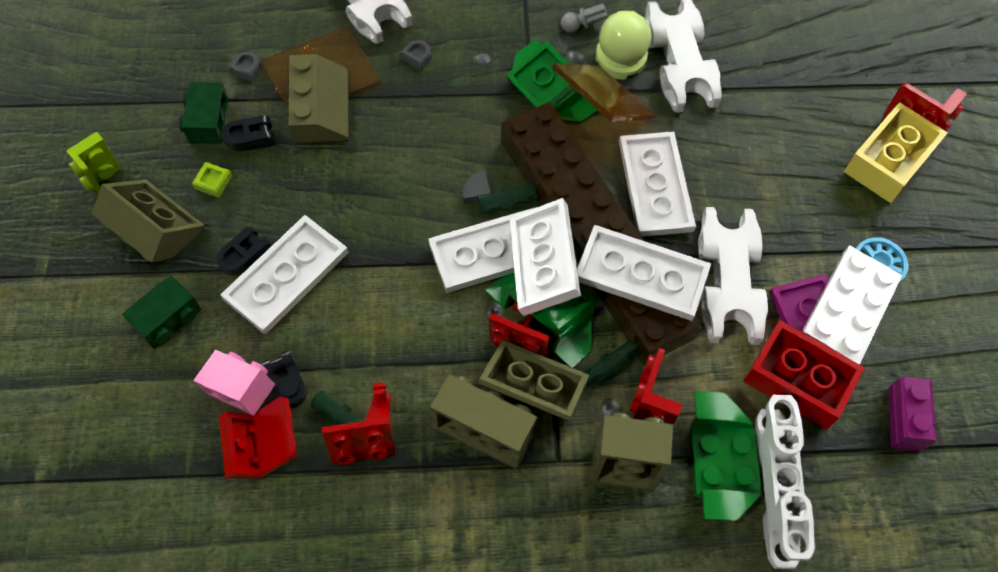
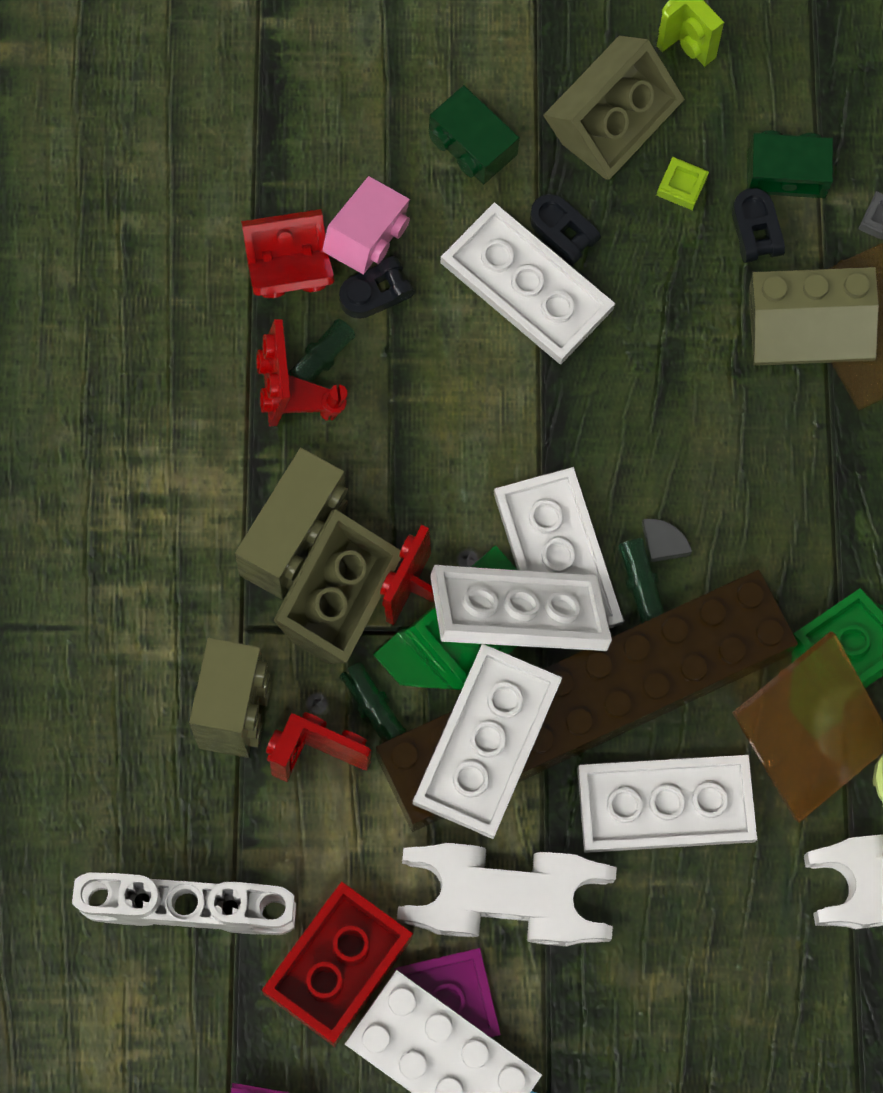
camera: 90 degrees right, 10 degrees up
green piece [689,391,762,521] -> none

